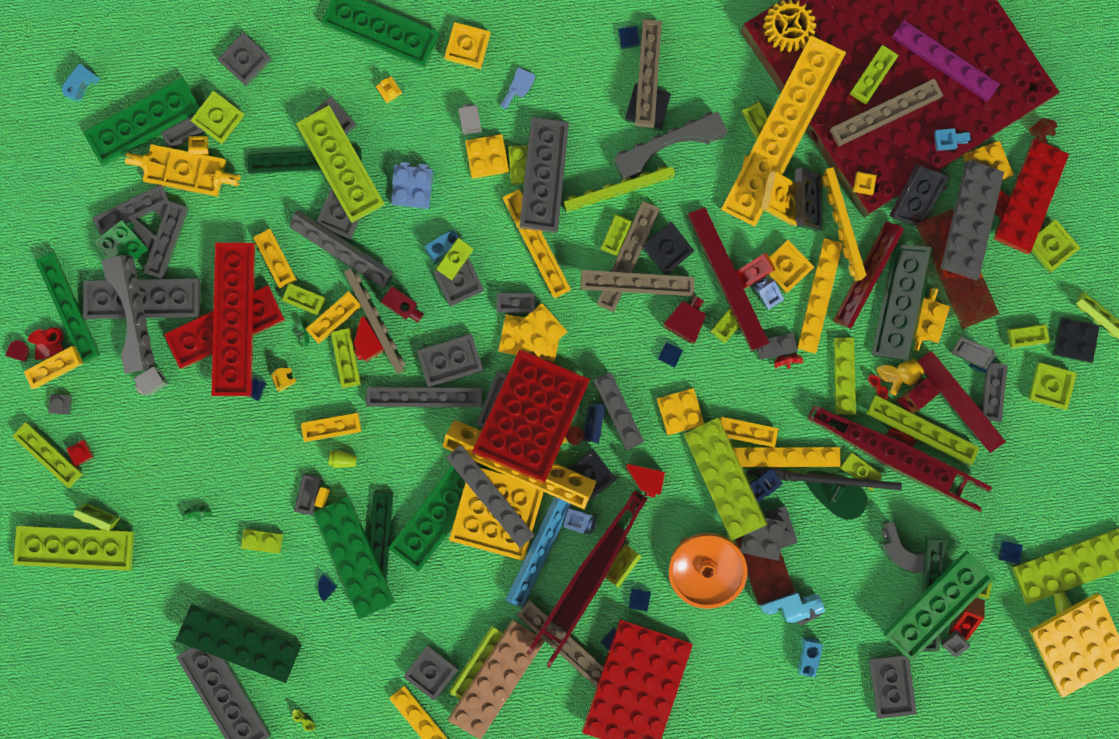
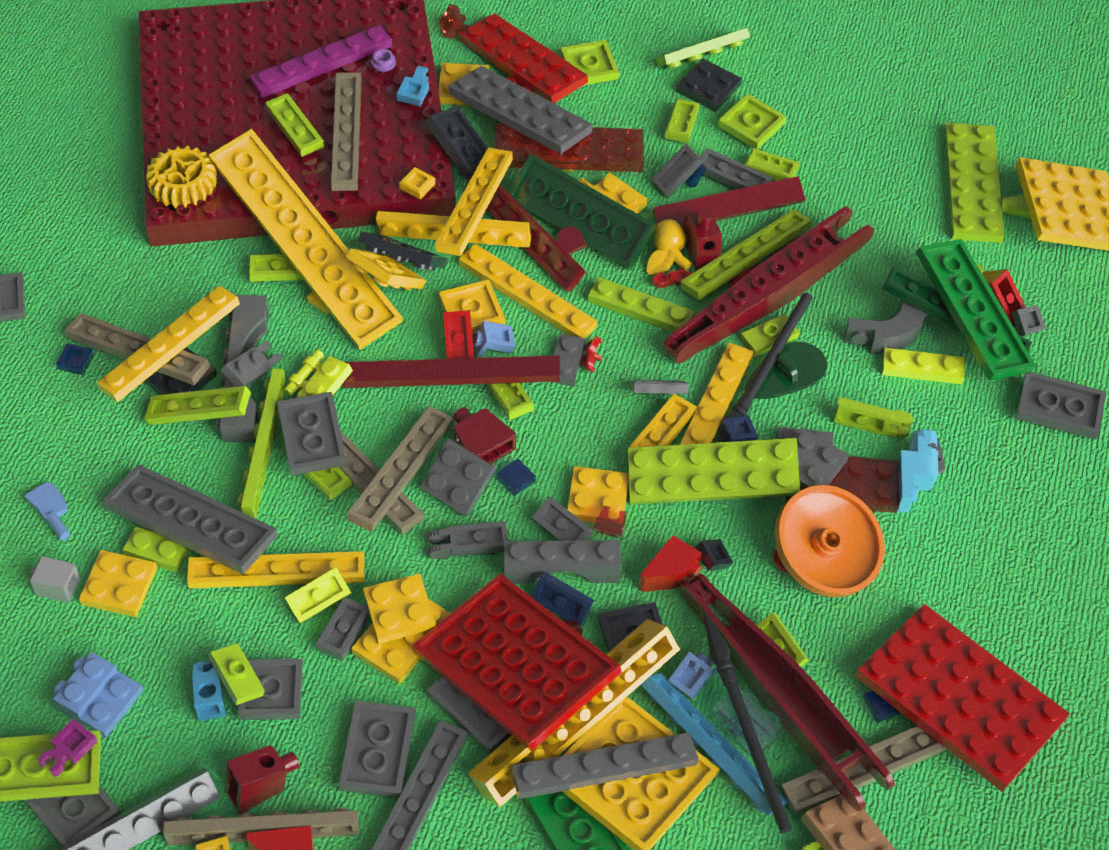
camera: 70 degrees left, 30 degrees down
clear blue tile [628,588,651,611] -> none
black plate [641,222,694,275] -> none
dark azure leg [798,637,823,677] -> none
clear blue tile [998,541,1023,564] -> none
none -> magenta plate [38,718,98,777]
none -> yellow plate [97,285,240,402]
none -> lime plate [145,386,251,425]
none -> dark grey hinge [220,340,283,387]
none -> dark grey plate [277,392,347,476]
none -> neon yellow plate [283,350,353,398]
none -> neon yellow plate [285,568,351,623]
none -> medium lavender plate [371,49,396,72]
none -> dark grey plate [420,439,497,516]
none -> dark grey hinge [427,521,508,559]
none -> yellow plate [435,148,513,256]
none -> dark grey plate [532,496,594,541]
none -> dark red tile [557,226,588,255]
none -> clear red tile [594,506,627,539]
none -> flat silver tile [632,379,689,394]
none -> black plate [695,539,734,571]
none -> black piece [704,613,792,834]
none -> clear light blue brick [710,687,782,757]
none -> lime plate [745,148,800,181]
none -> lime hinge [833,397,914,439]
none -> neon yellow plate [882,348,964,384]

